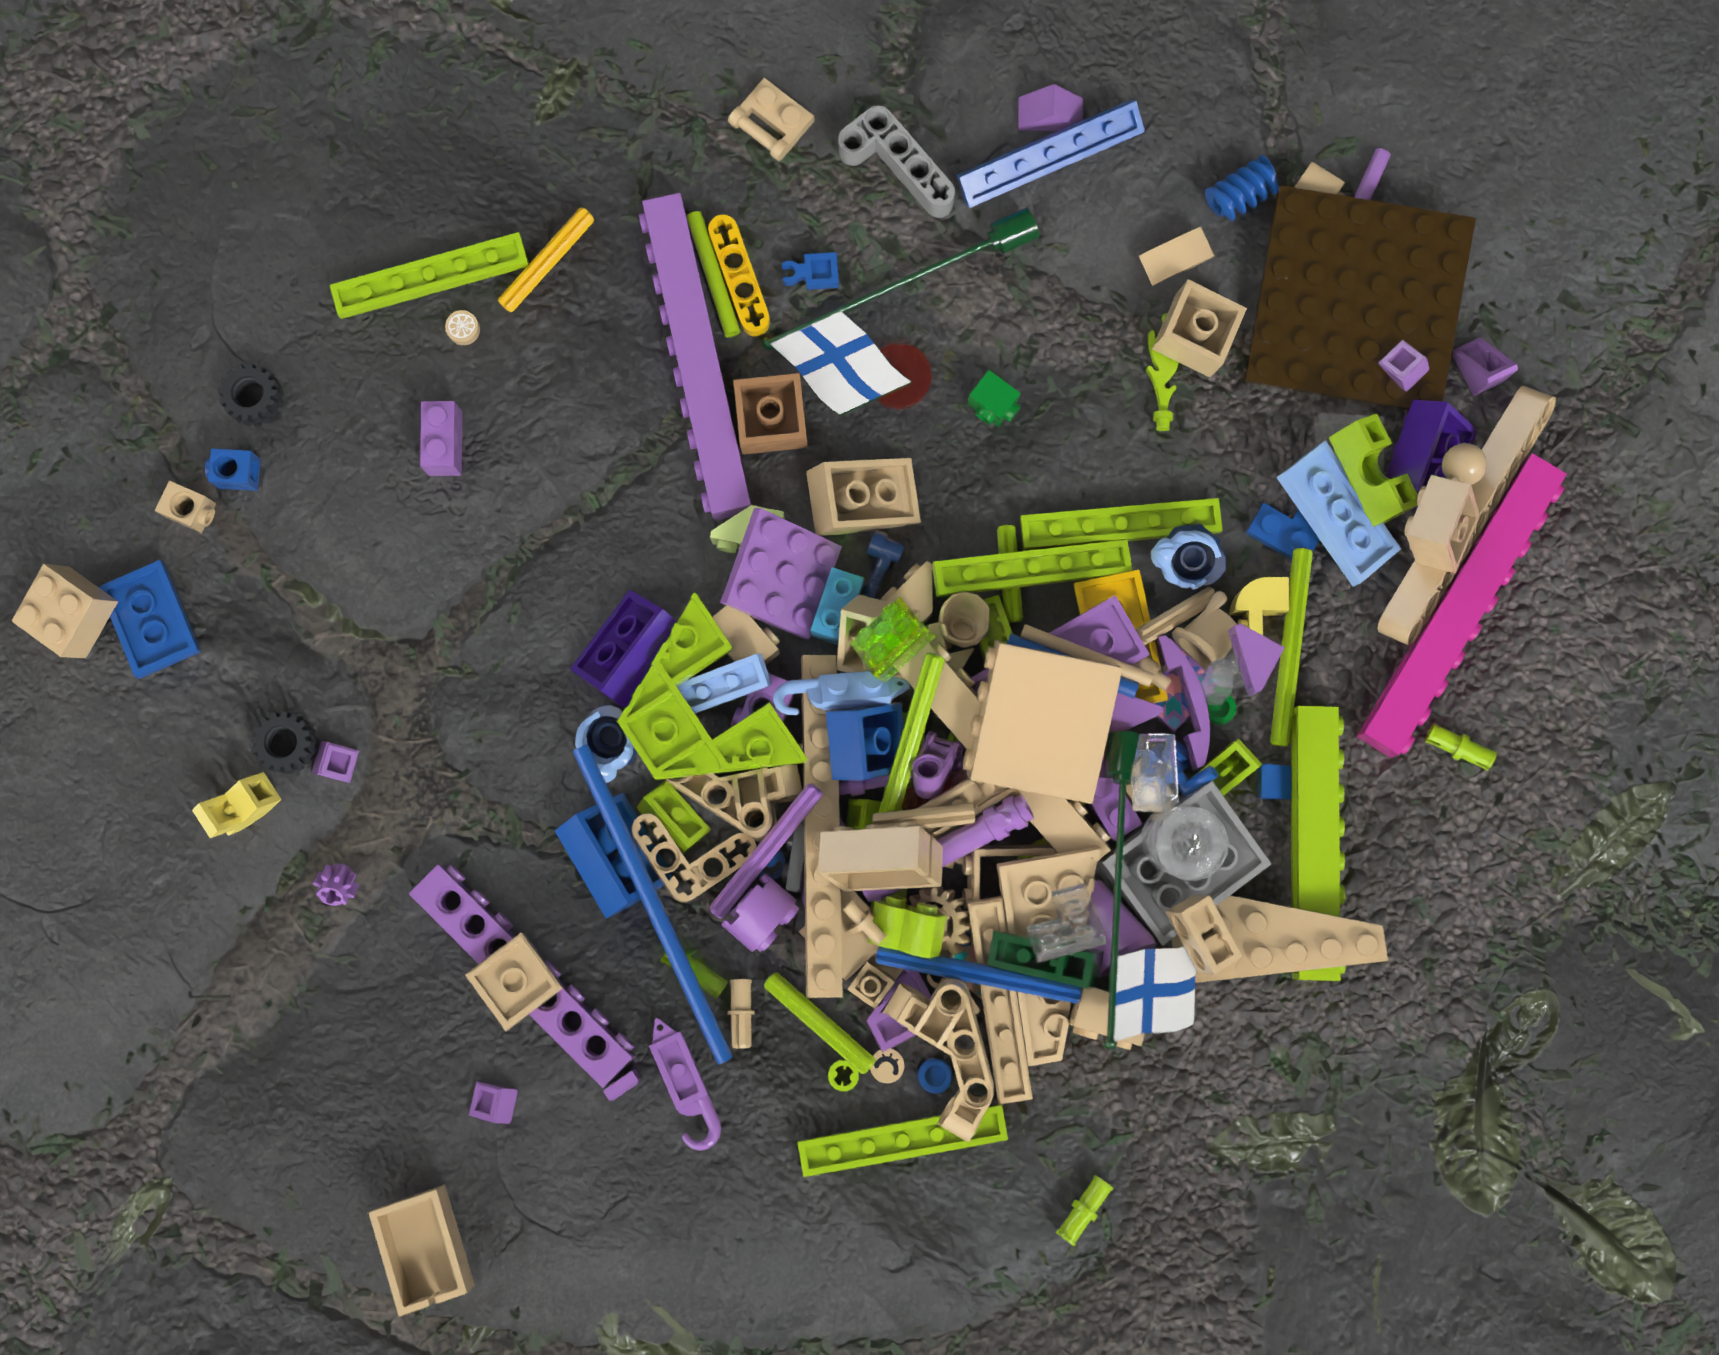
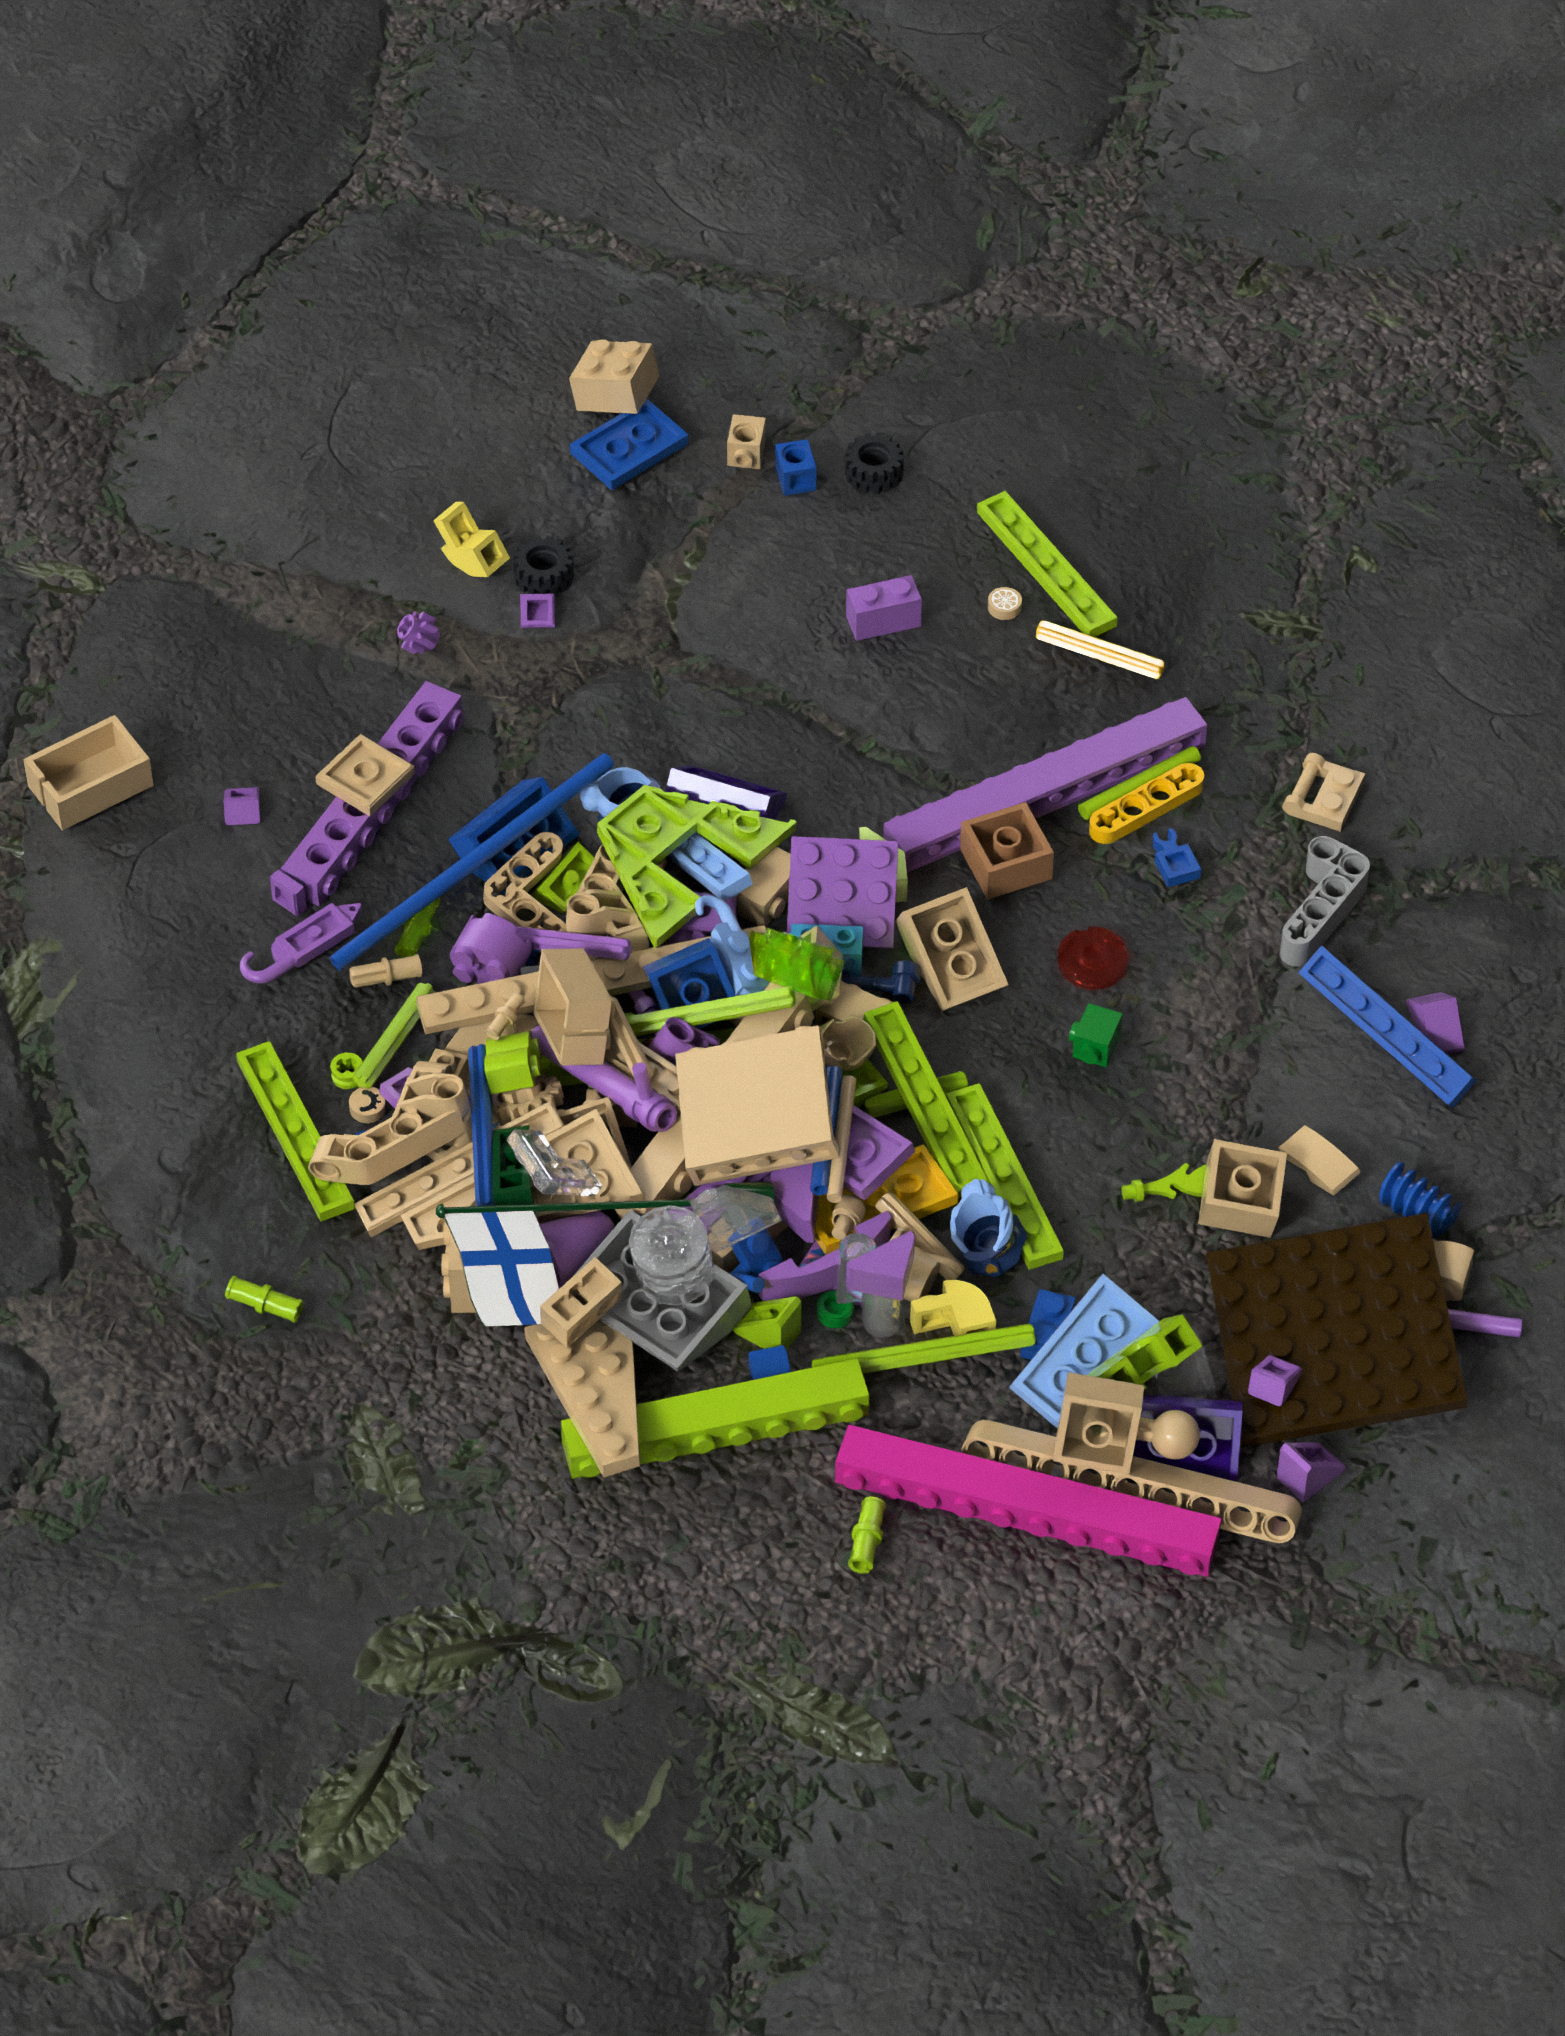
camera: 75 degrees right, 30 degrees down
flag [763,208,1039,416] -> none

